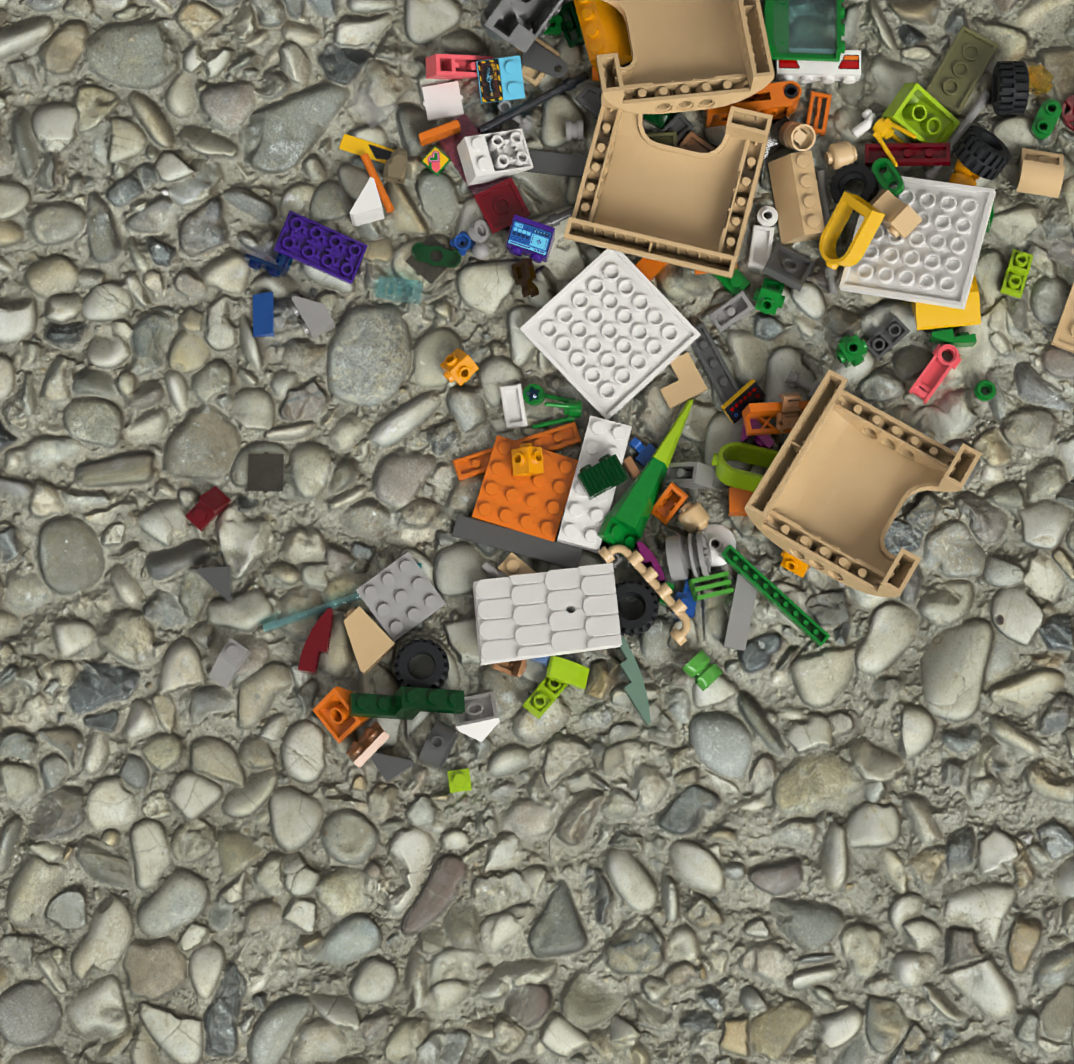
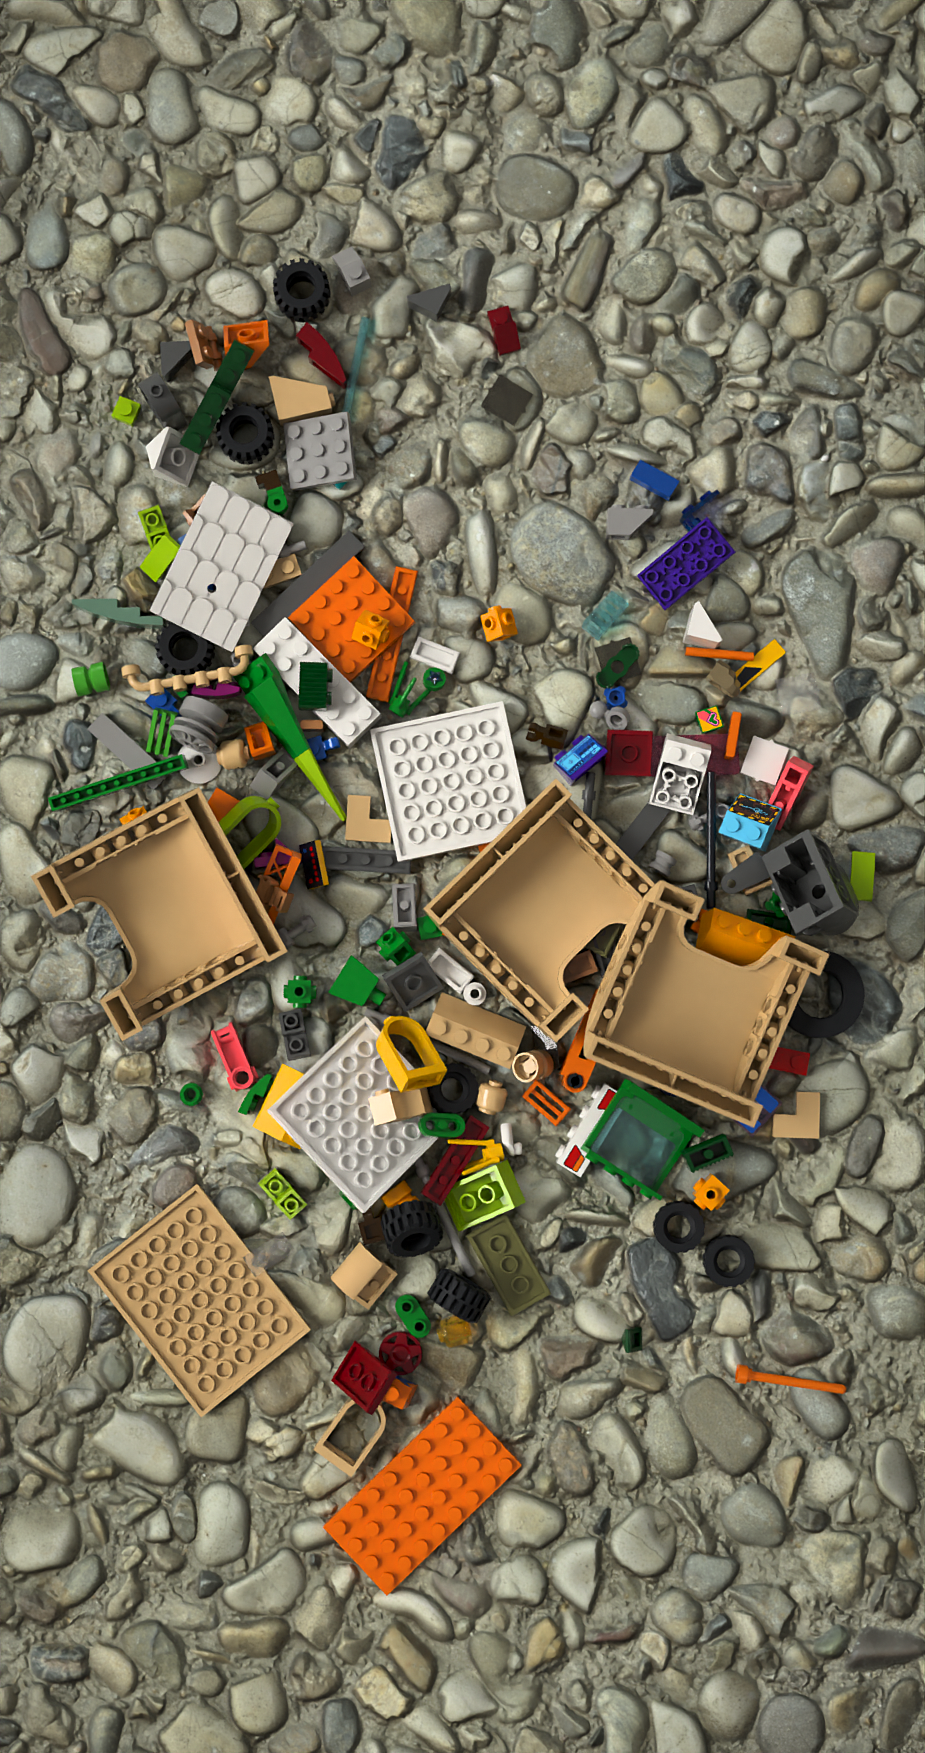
camera: 120 degrees right, 5 degrees up
none -> leg [255,469,288,515]
none -> black tyre [273,258,331,322]
none -> green torso [328,955,387,1007]
none -> dark brown plate [358,1207,385,1245]

